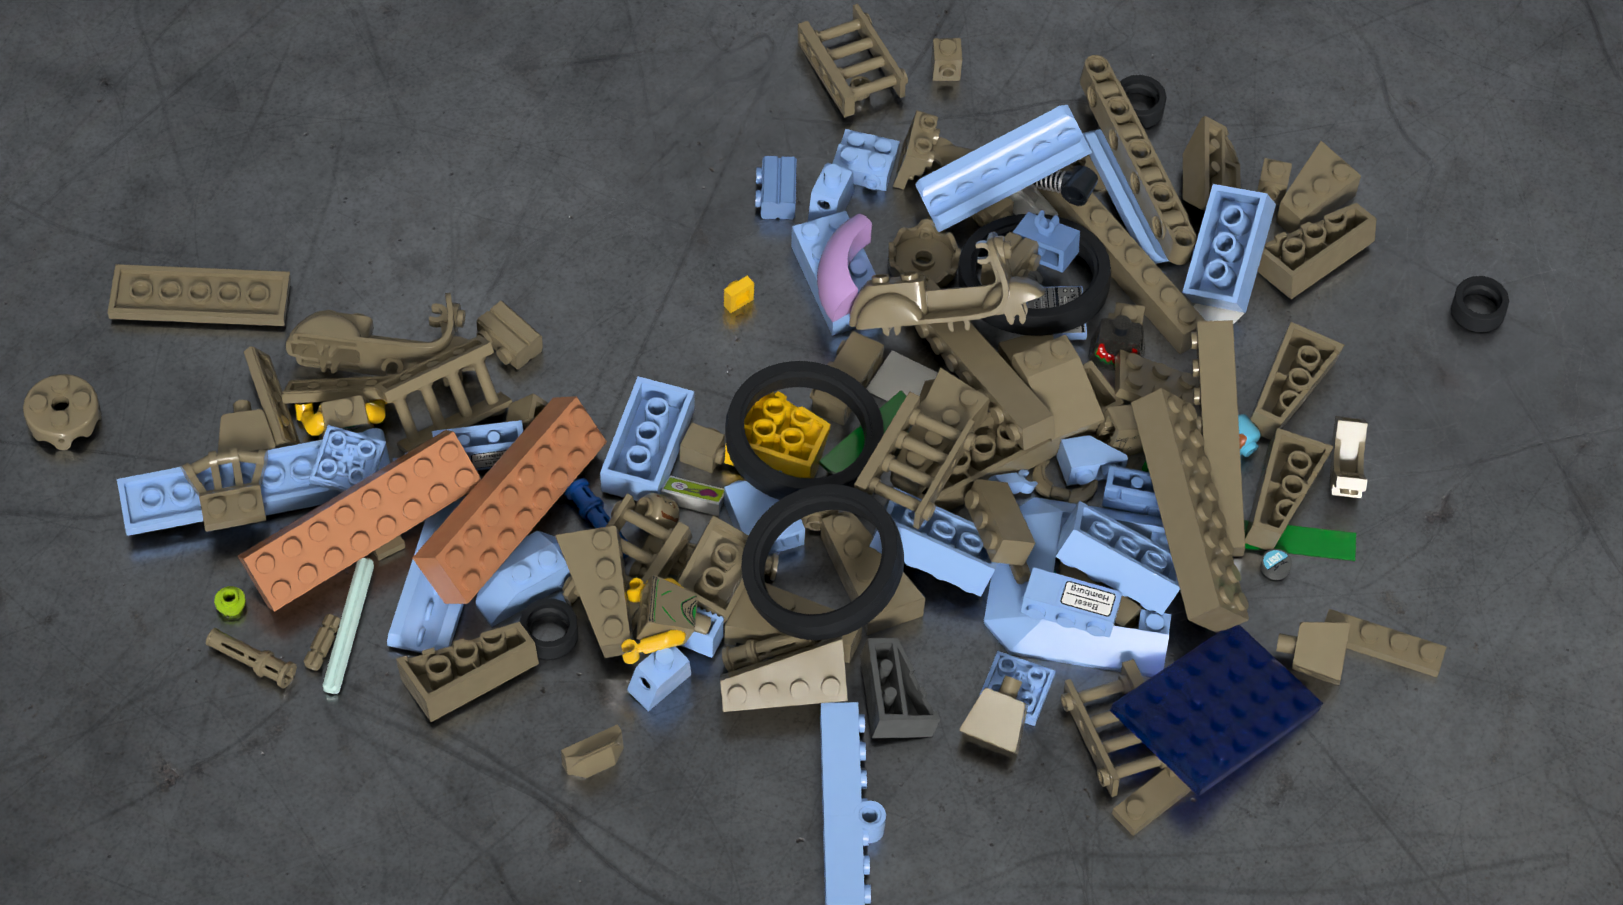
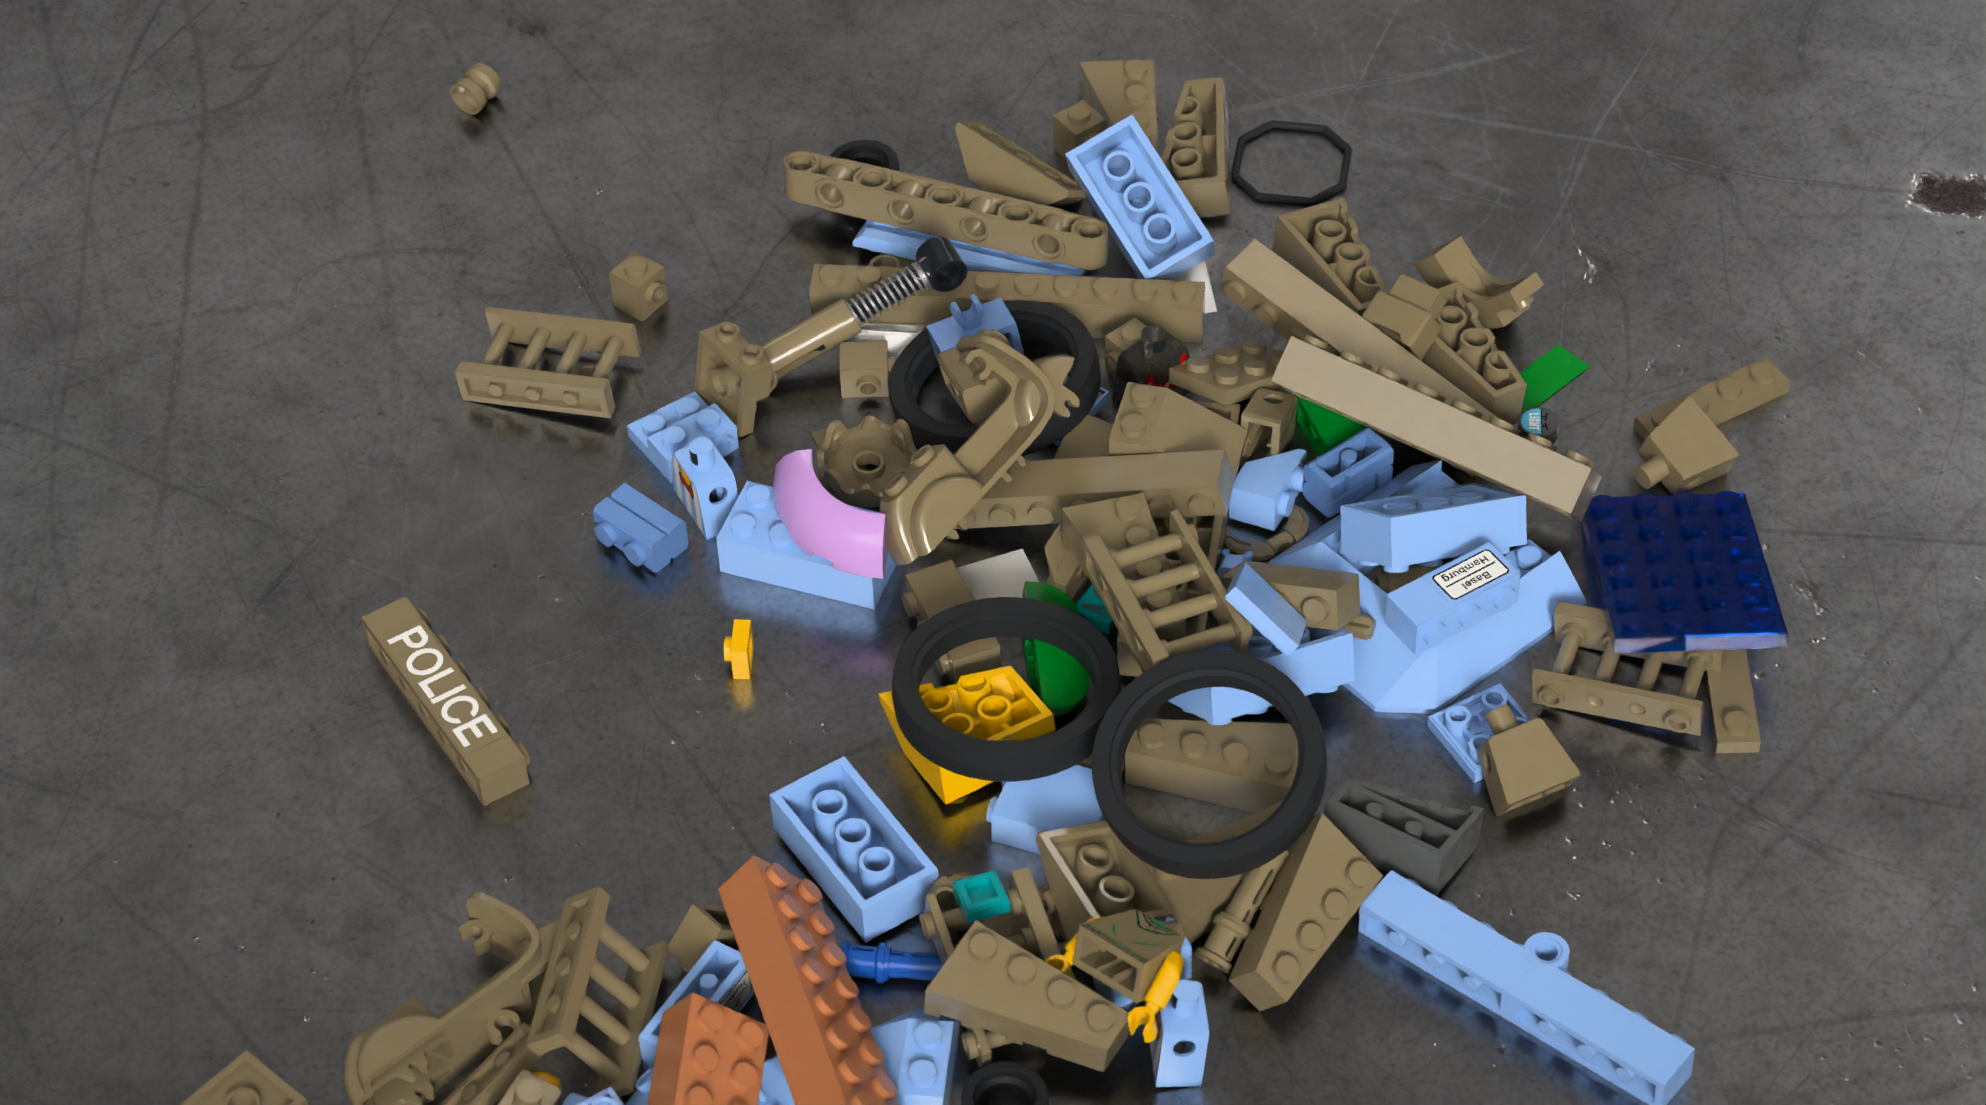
camera: 45 degrees left, 10 degrees down
dark tan brick [476,301,543,370] -> none
slope [661,476,724,516] -> none
dark tan brick [680,423,725,473] -> none
light blue plate [915,105,1092,232] -> none
black tyre [1451,276,1510,332] -> none
none -> dark tan brick [361,596,531,806]
none -> teal tile [952,870,1010,924]
none -> light blue tile [1225,562,1307,656]
none -> black piece [1231,120,1352,205]
none -> dark tan piece [1361,274,1448,360]

